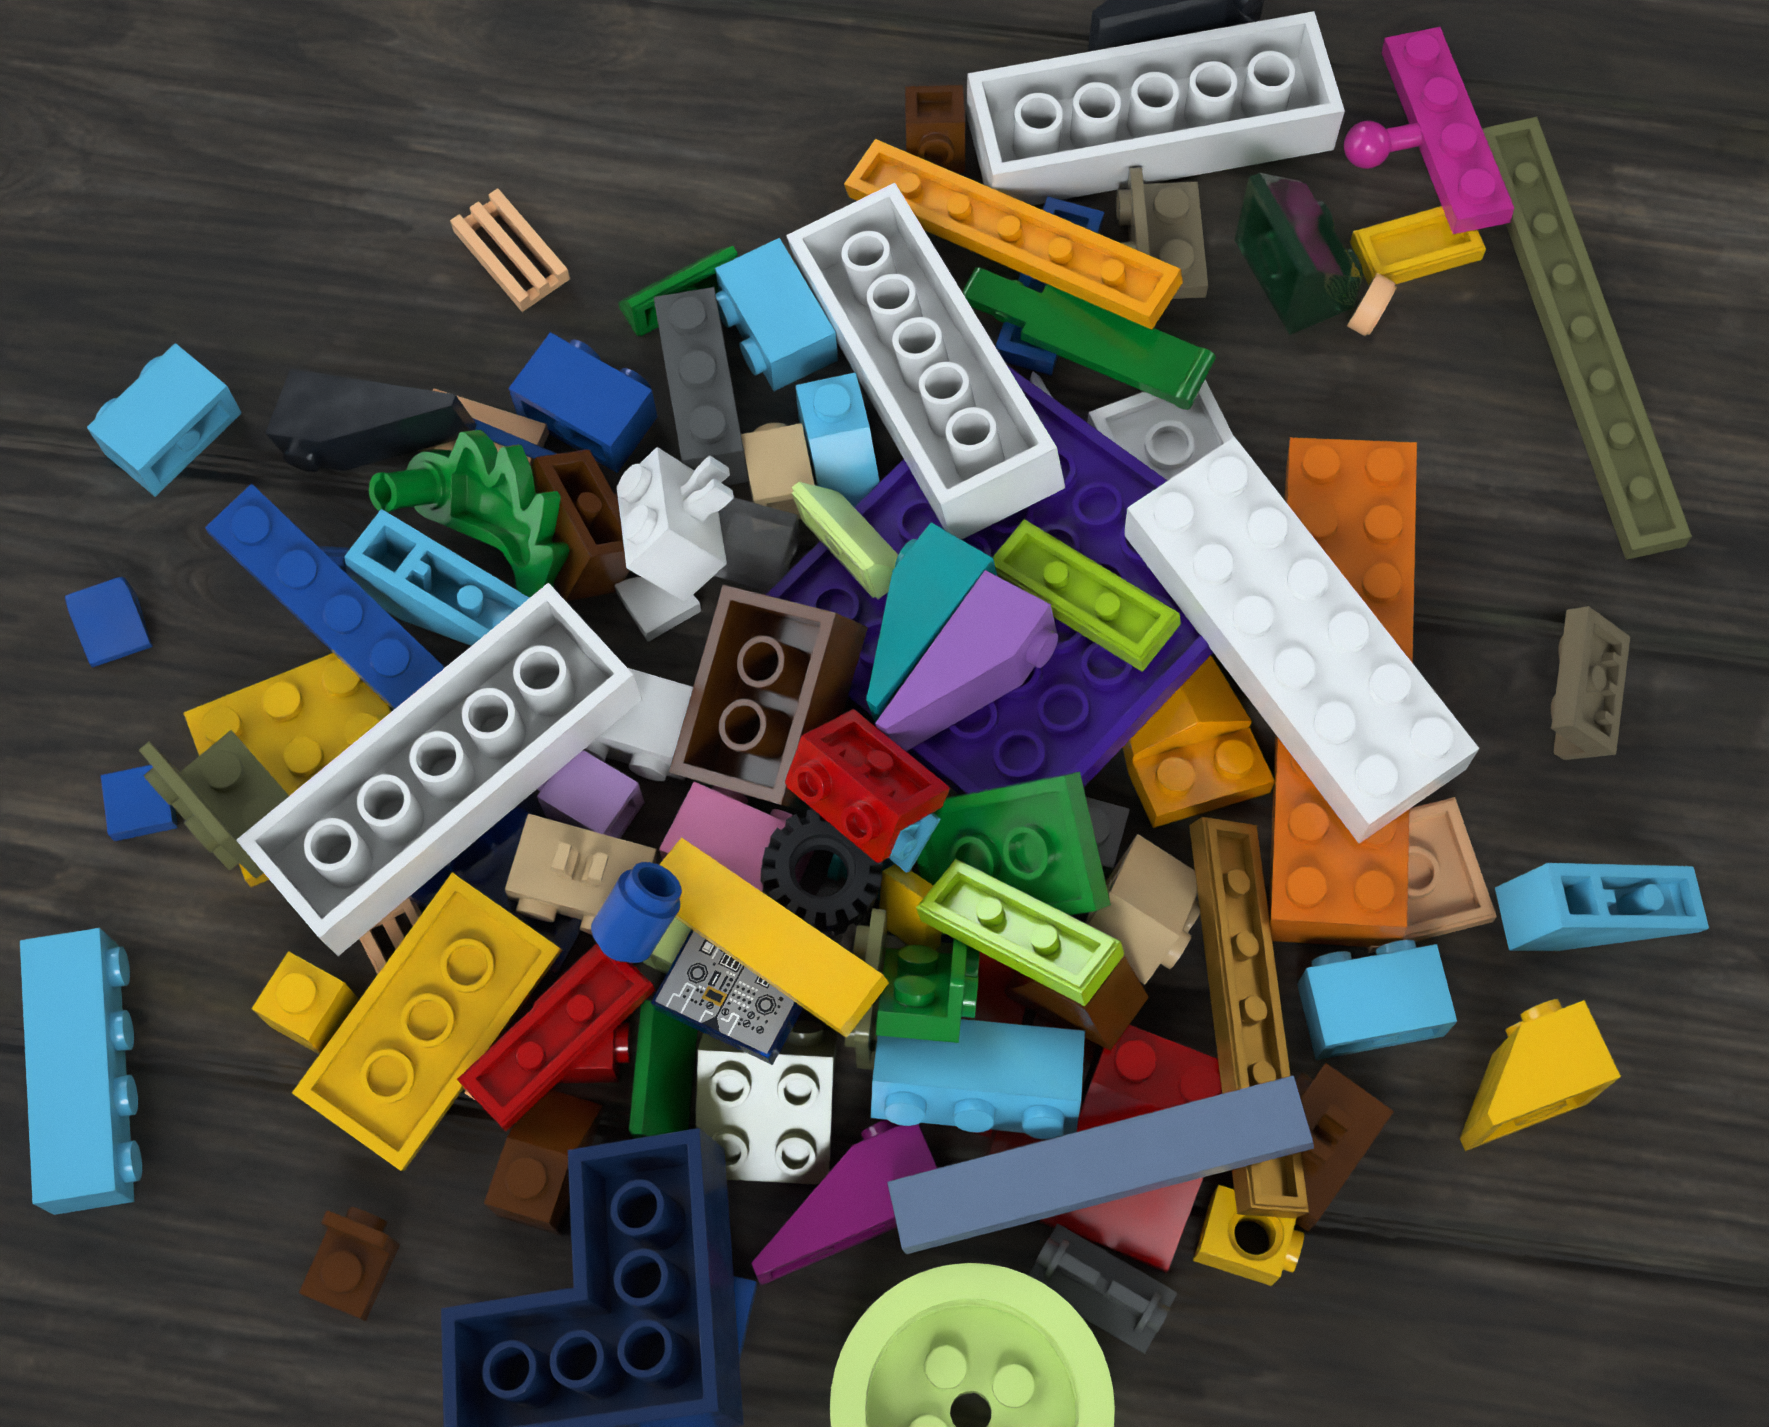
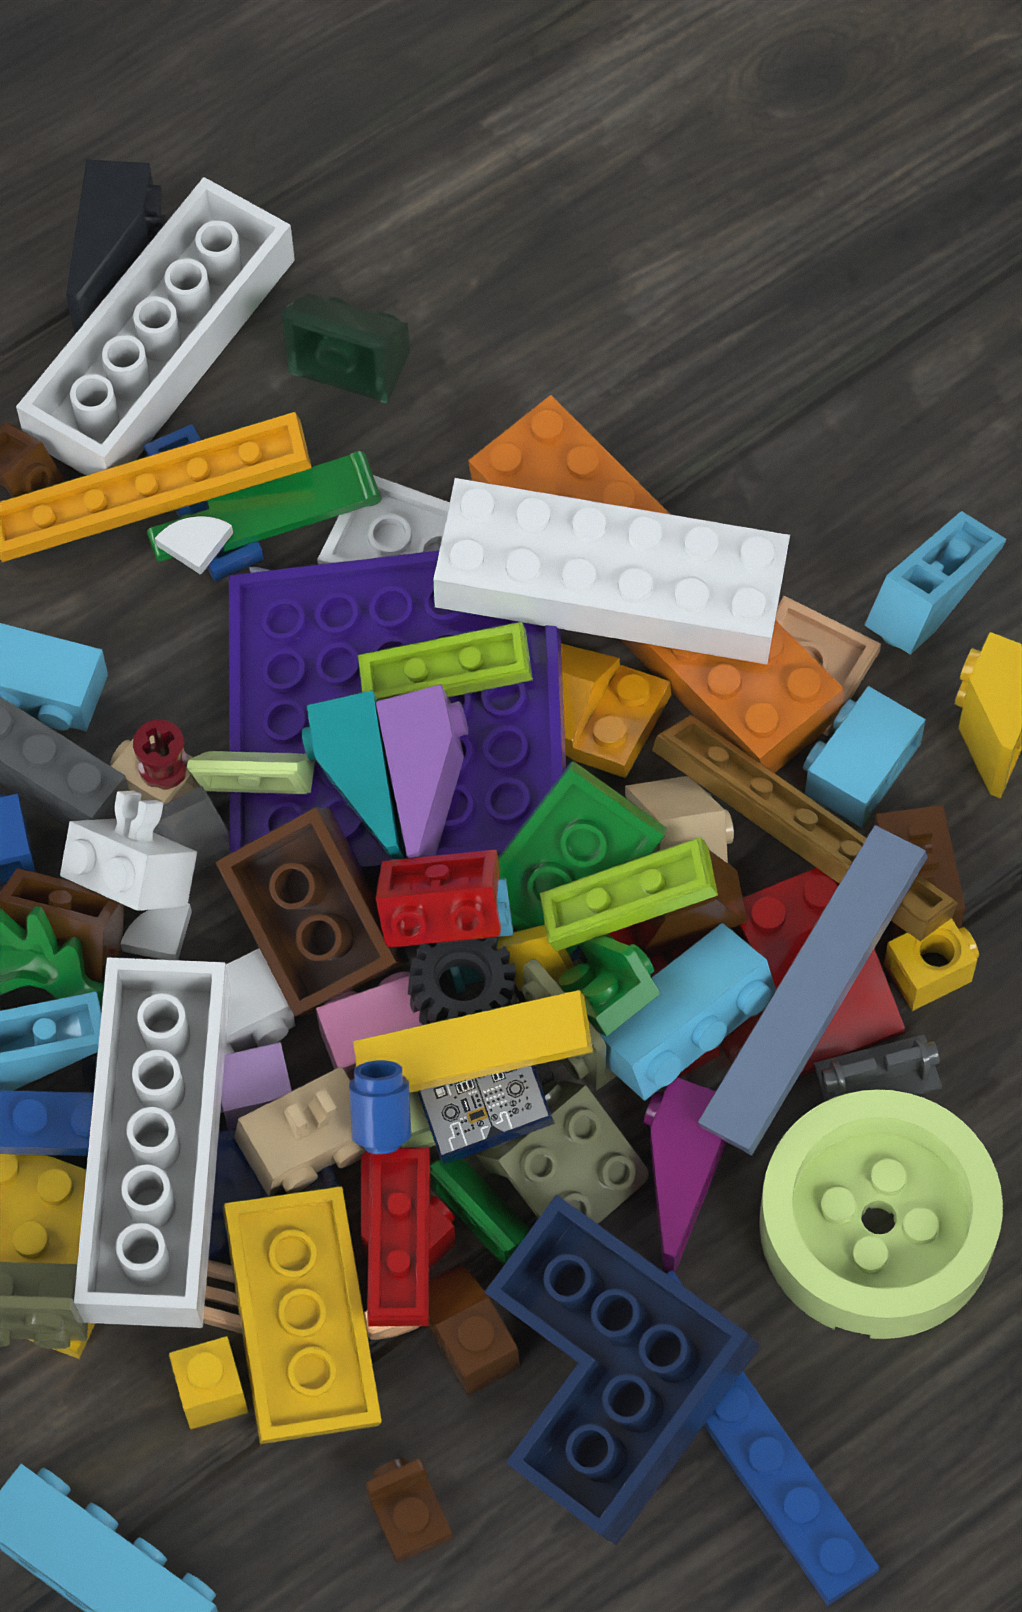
camera: 45 degrees left, 5 degrees down
white brick [786,183,1065,540] -> none
medium azure slope [795,372,880,507] -> none
dark tan bracket [1116,168,1208,299] -> none
dark pink plate [1344,27,1514,234] -> none
light nougat tile [1347,273,1397,336] -> none
yellow tile [1350,206,1486,285] -> none
olive plate [1482,117,1692,560] -> none
dark tan bracket [1551,606,1630,760] -> none
none -> dark red bush [133,720,188,790]
none -> white tile [155,516,233,574]

